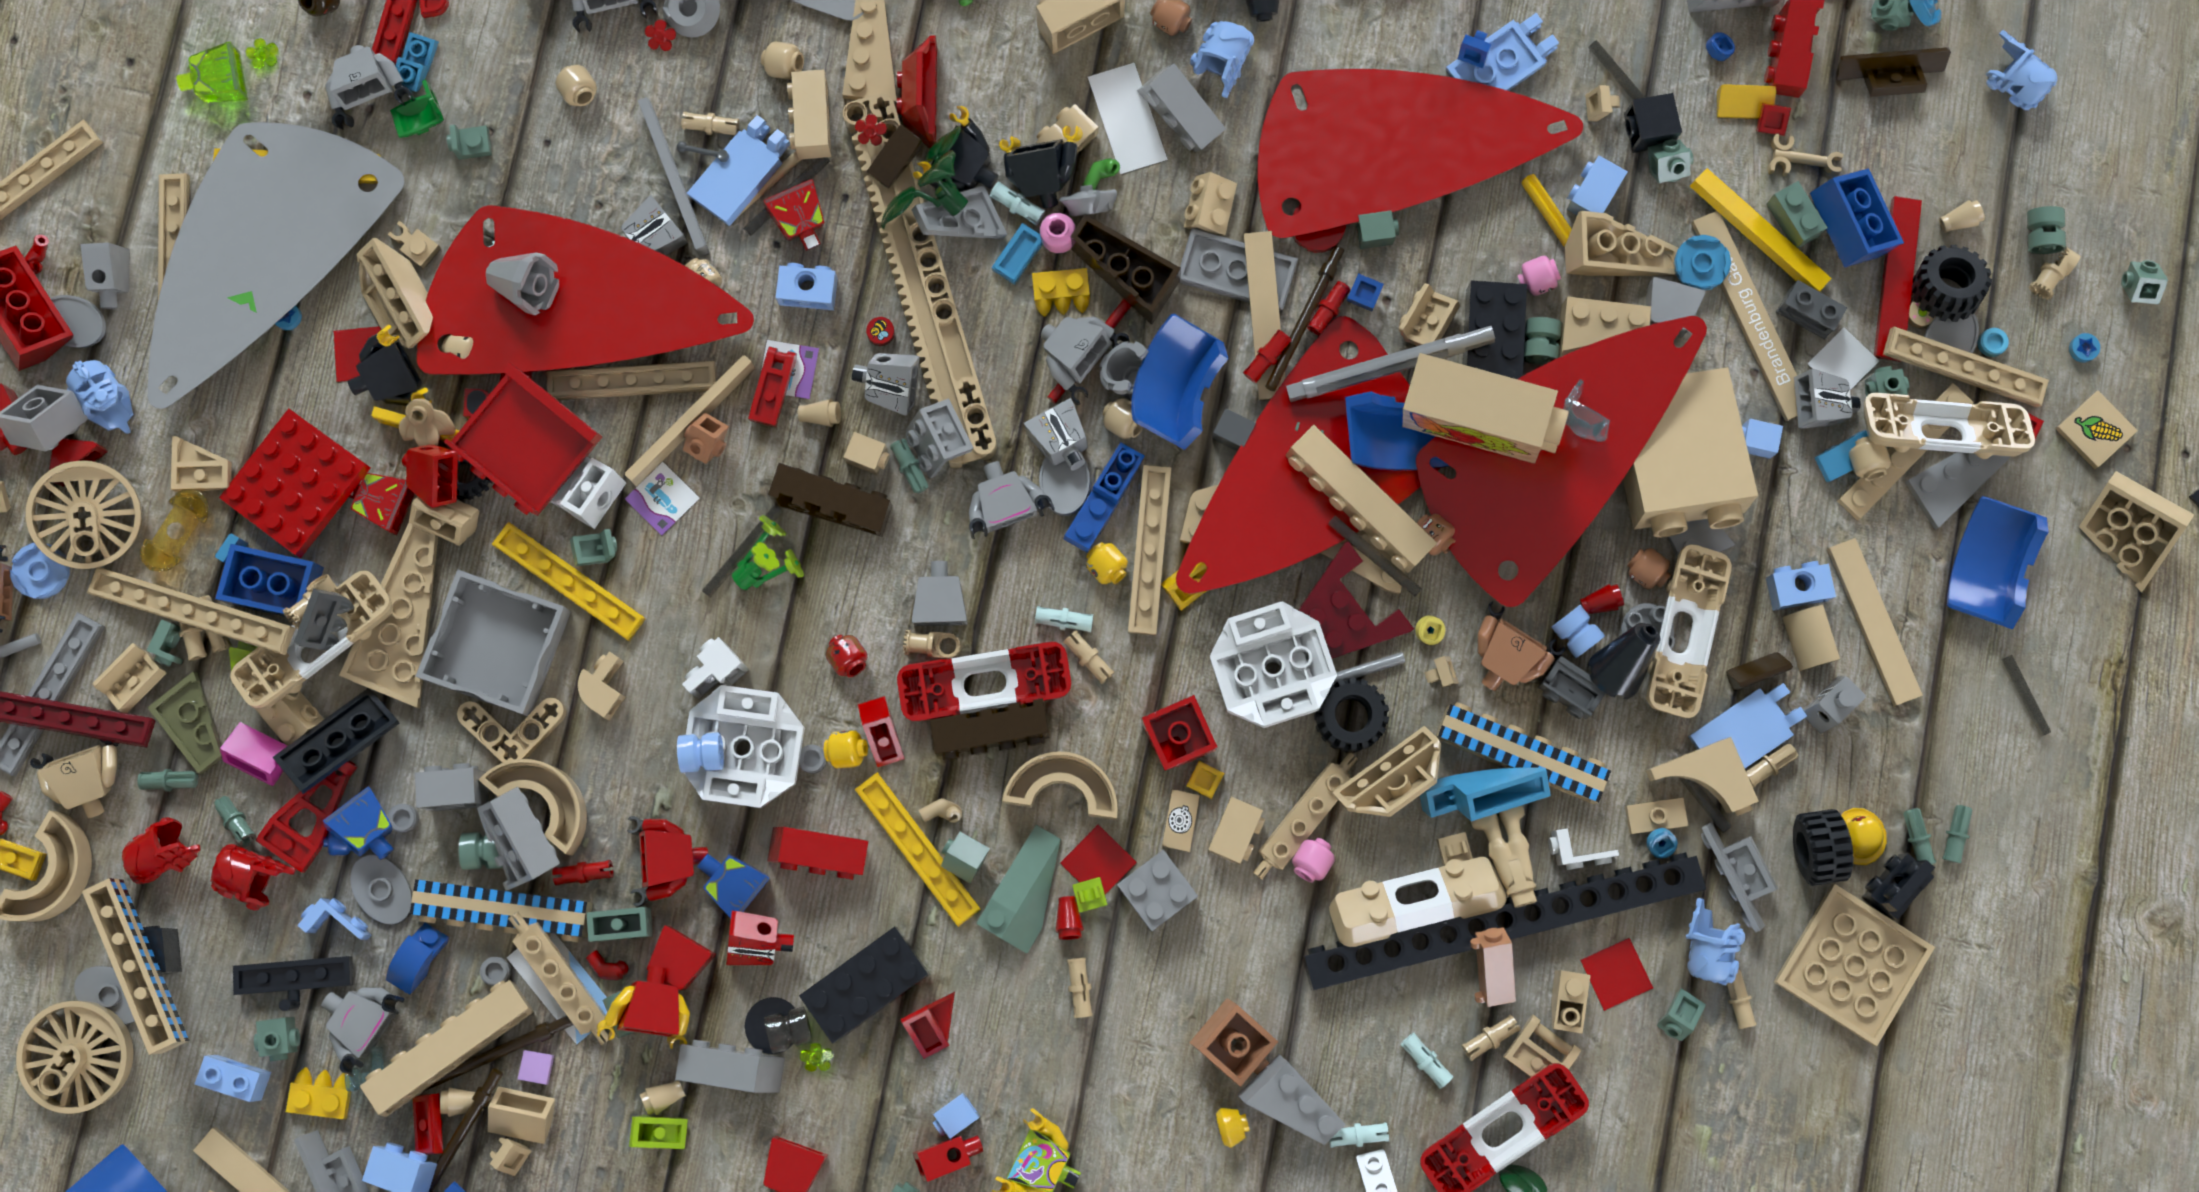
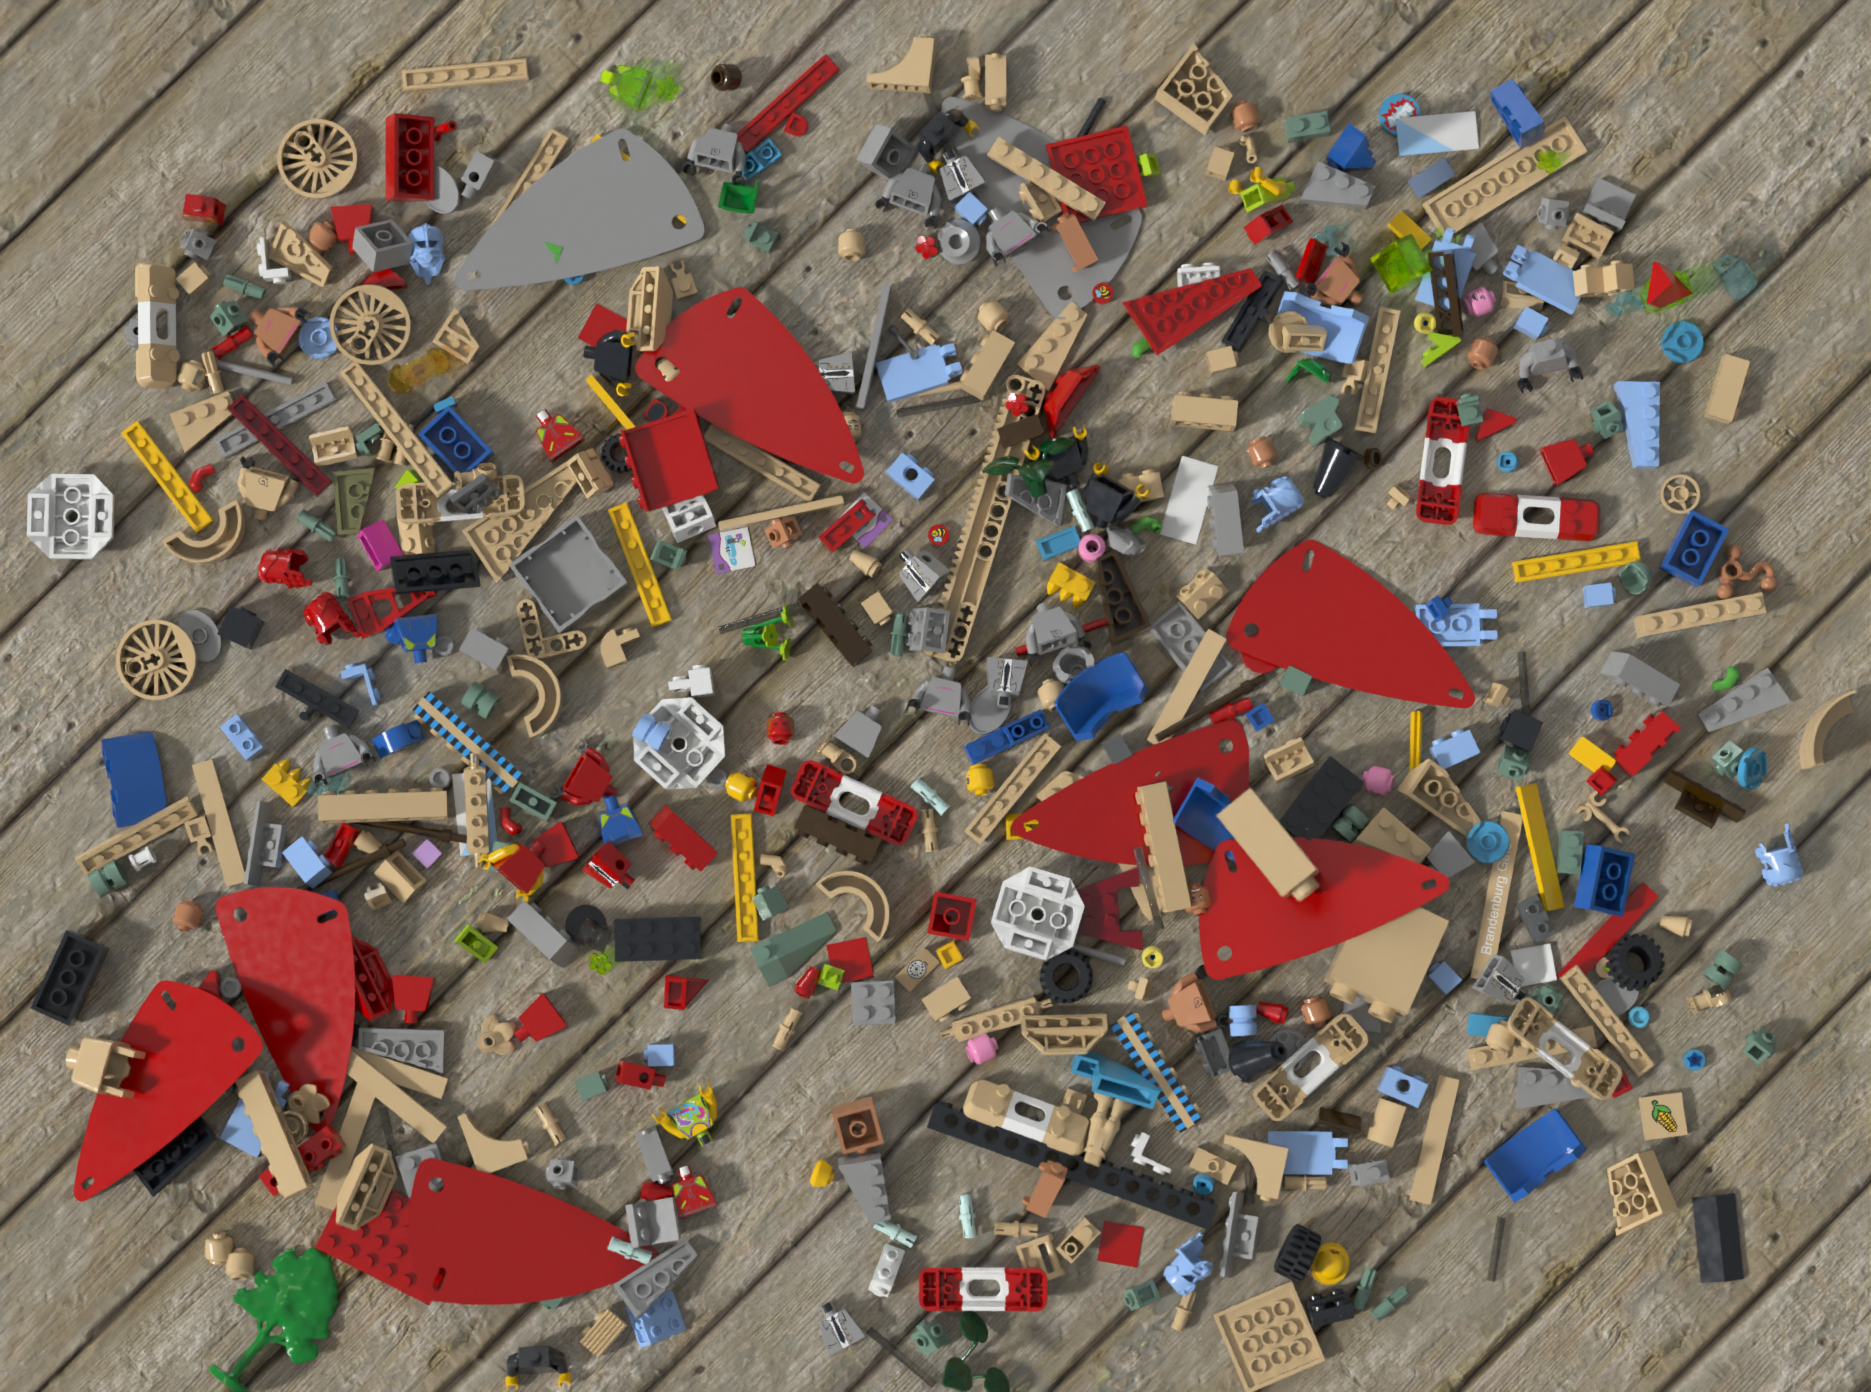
camera: 35 degrees right, 5 degrees up
tan brick [82,878,189,1055] -> none
red plate [219,408,371,558] -> none
sand green brick [254,1017,300,1062] -> none
light grey piece [350,855,412,924] -> none
tan plate [399,399,456,447] -> none
red torso [402,445,458,508] -> none
light grey wedge [477,787,560,891] -> none
light grey cone [486,253,559,315] -> none
red pin [552,860,614,886] -> none
red torso [763,179,824,251] -> none
red pin [1242,329,1292,384] -> none
light grey piece [1286,326,1495,402] -> none
clear light blue piece [1563,379,1610,442] -> none

